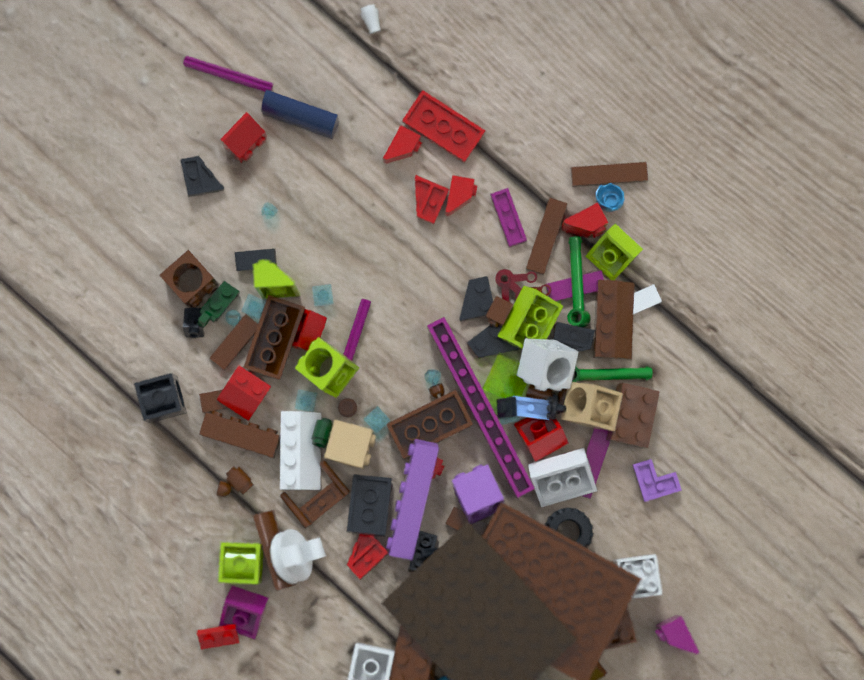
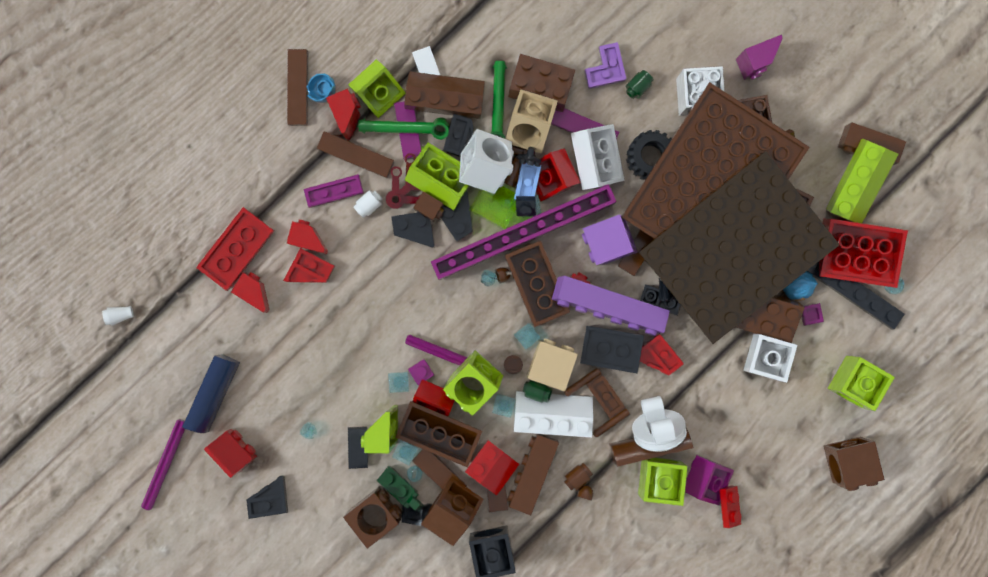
camera: 80 degrees left, 5 degrees up
none -> white brick [353,190,382,218]
none -> magenta plate [408,359,434,385]
none -> reddish brown brick [421,477,484,546]
none -> dark green brick [625,70,654,99]

